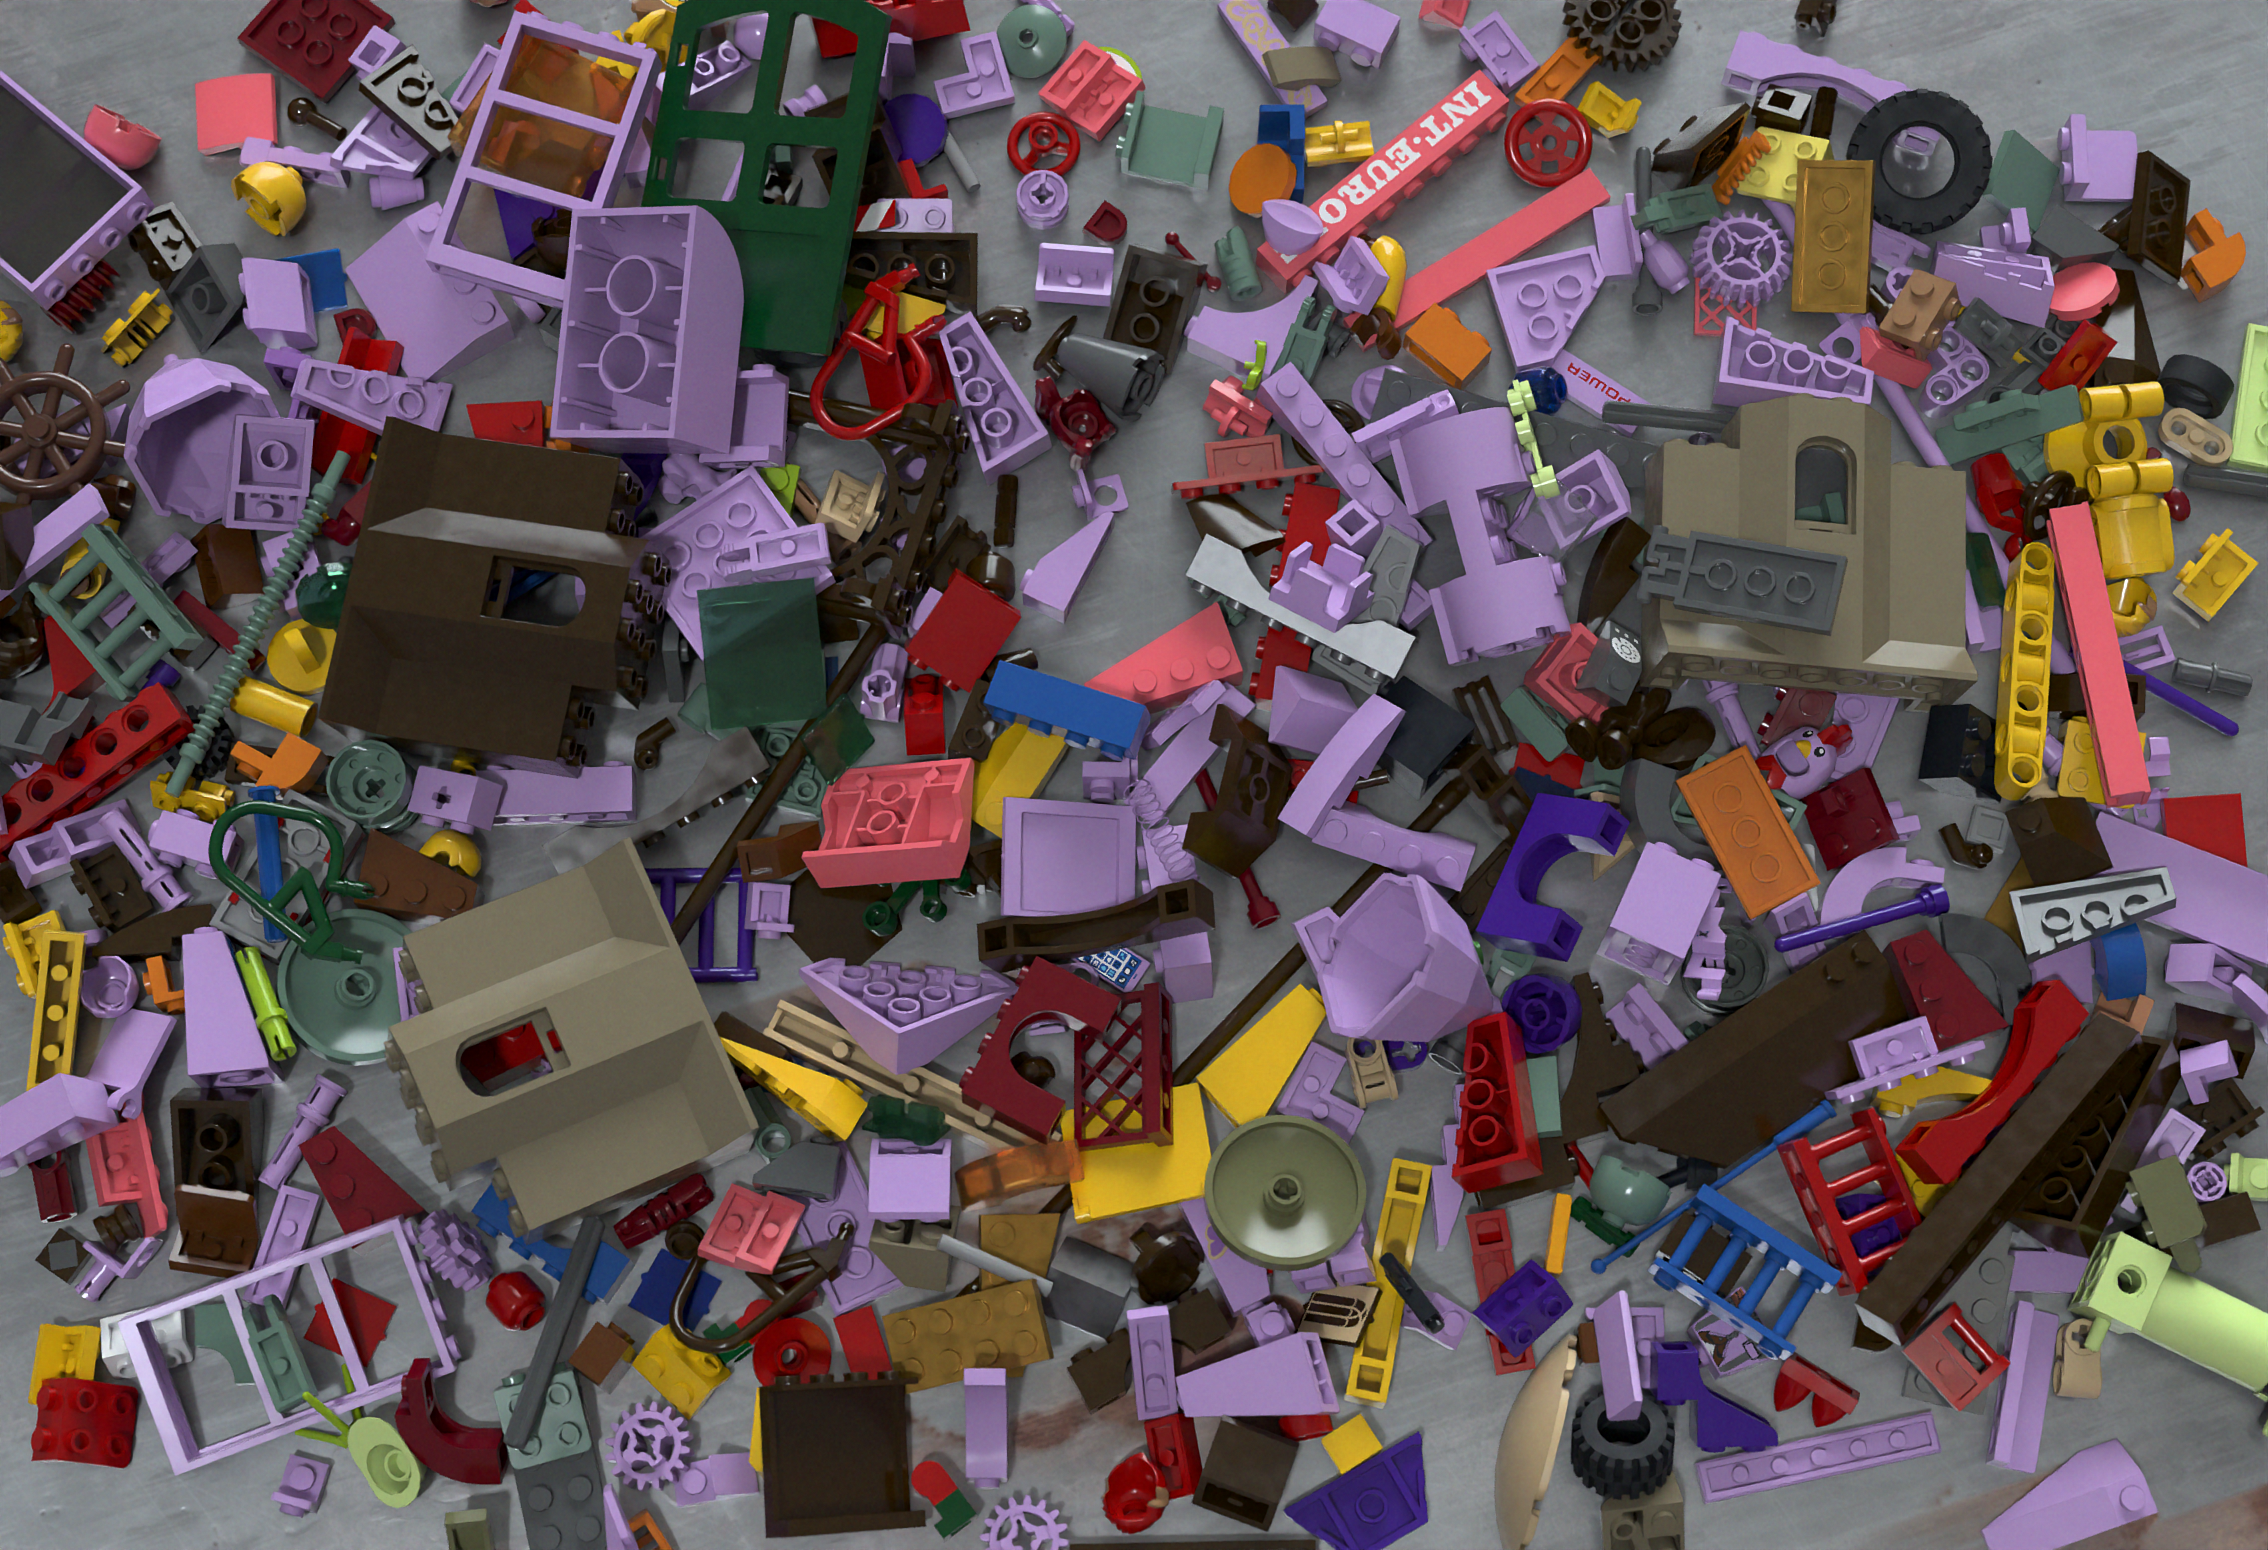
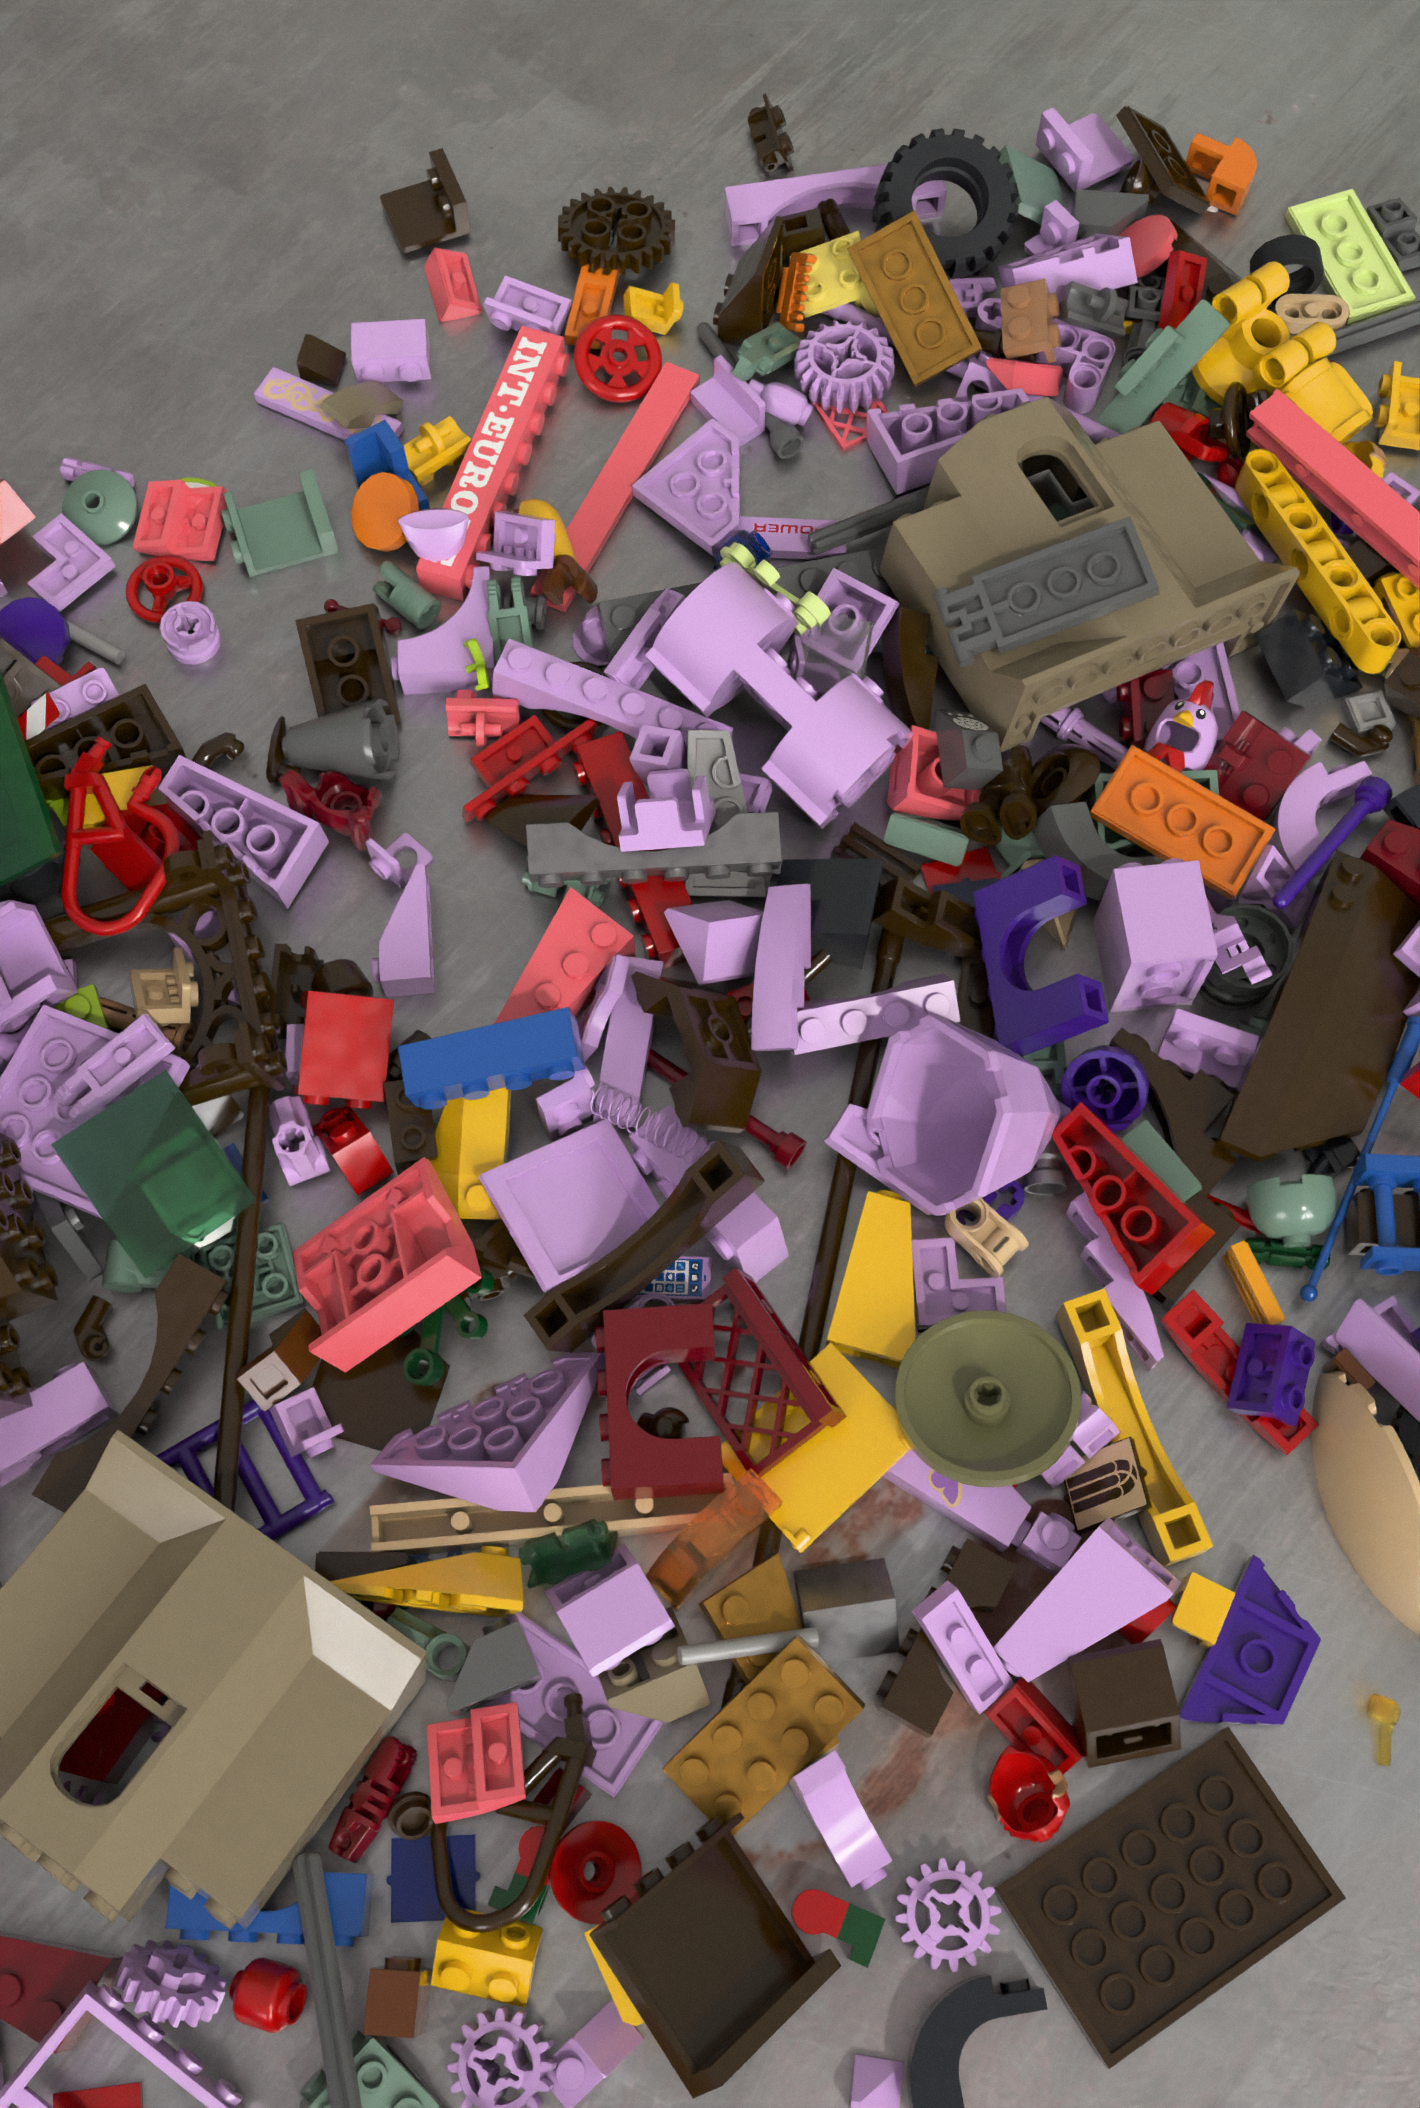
camera: 30 degrees left, 5 degrees down
clear green piece [799,693,875,786] -> none
red tile [833,1305,893,1380] -> none
dark brown axle [993,474,1018,548] -> none
lavender bracket [1035,243,1114,307] -> none
dark red tile [1083,200,1127,246] -> none
dark brown tile [1129,1228,1205,1305] -> none
black piece [1379,1252,1445,1334] -> none
lavender bracket [1400,1290,1472,1350] -> none
orange piece [1403,302,1492,390] -> none

